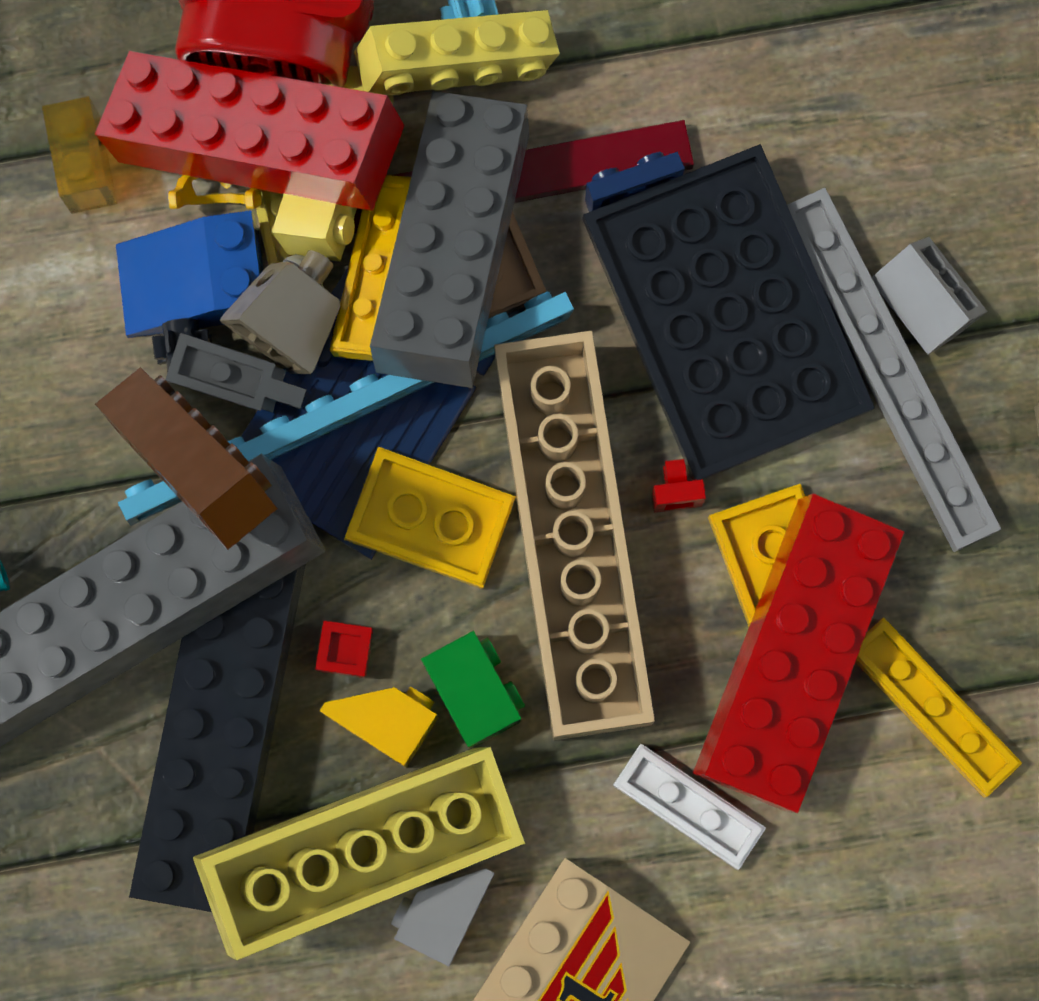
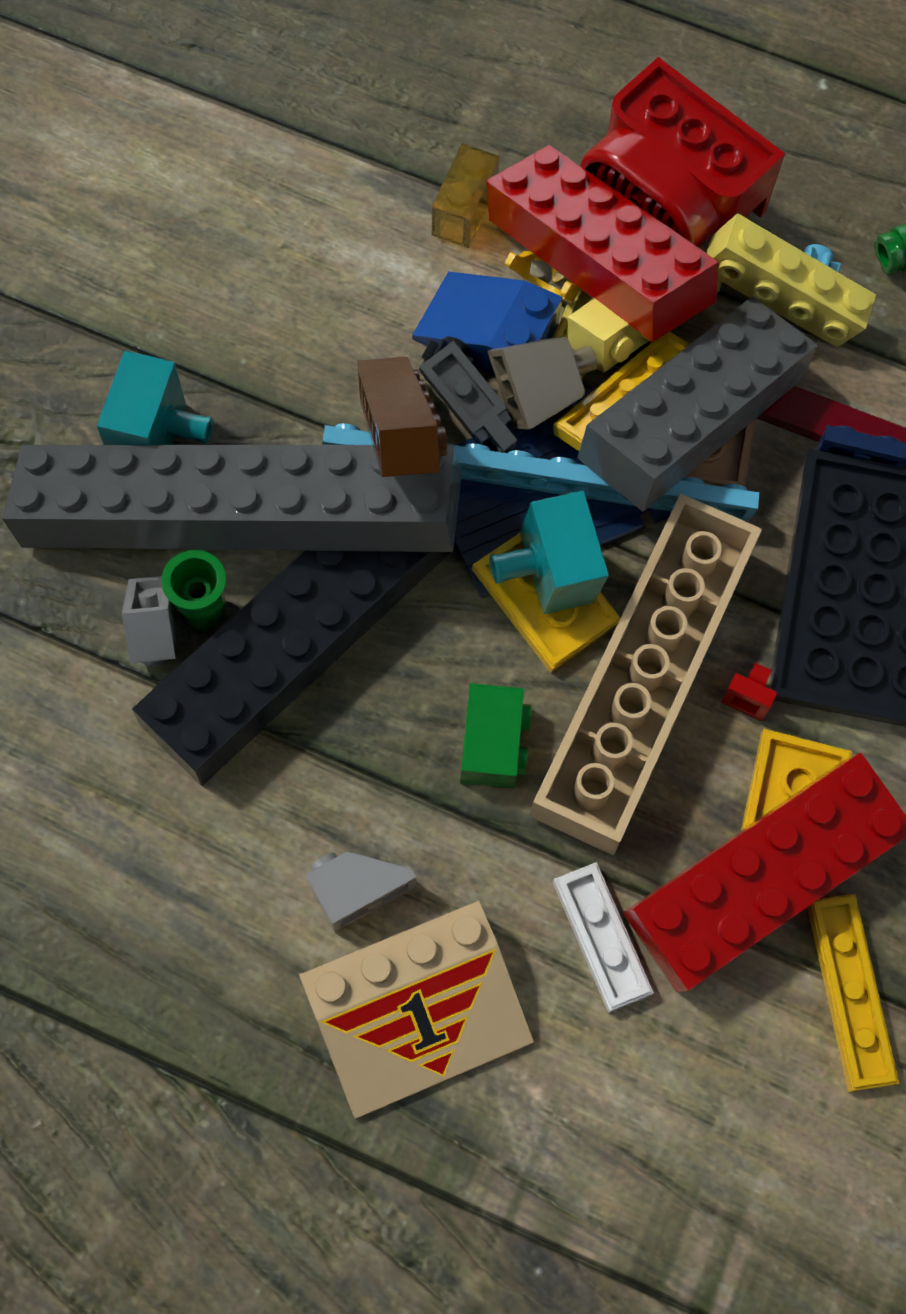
camera: 30 degrees right, 10 degrees down
light yellow brick [193,747,525,960] -> none
red plate [315,620,374,678] -> none
yellow slope [320,686,439,768] -> none
none -> light grey slope [122,576,178,666]
none -> green plant [161,550,227,633]
none -> teal brick [489,490,609,615]

